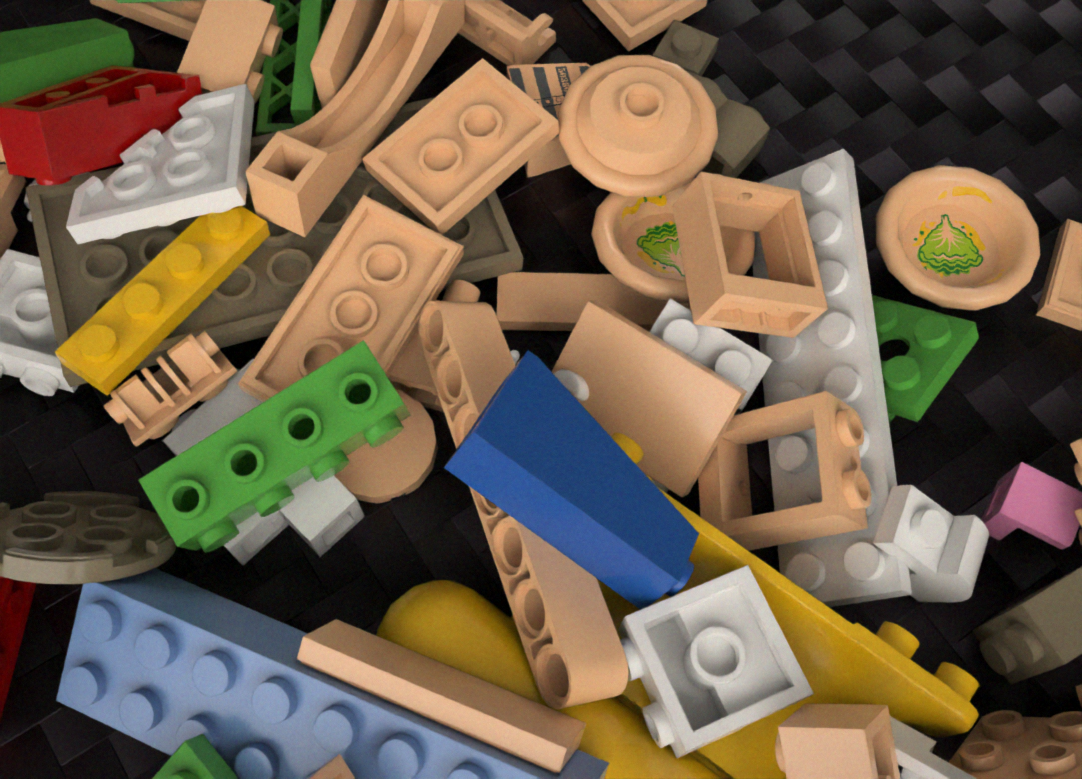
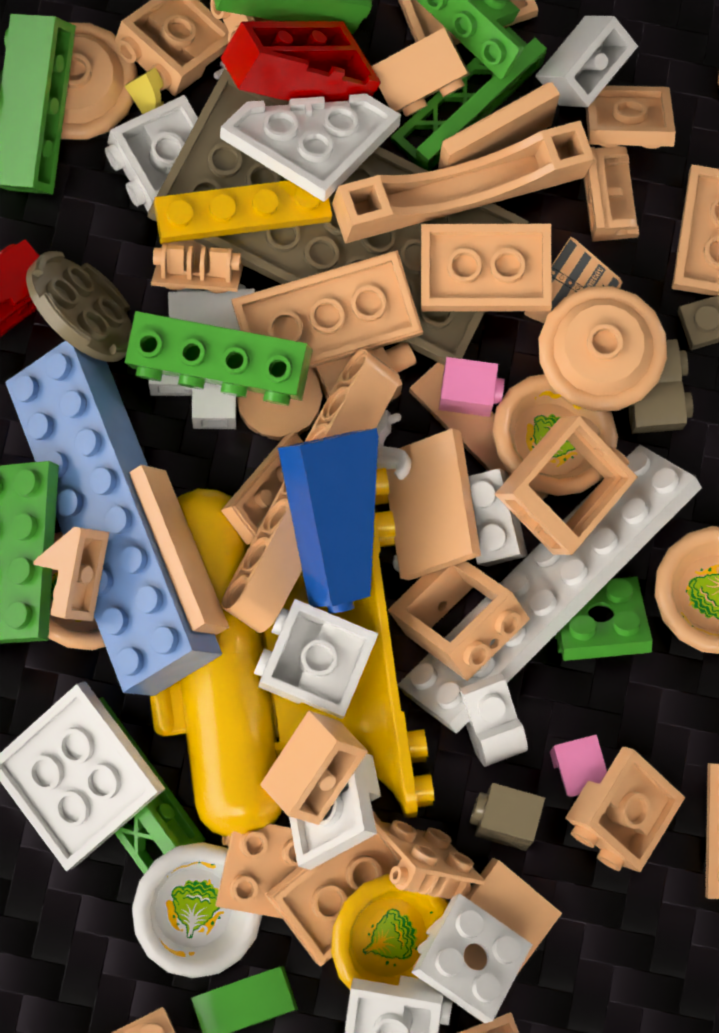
camera: 40 degrees right, 10 degrees up
none -> light nougat tile [221,431,303,545]
none -> bright pink brick [439,357,505,417]

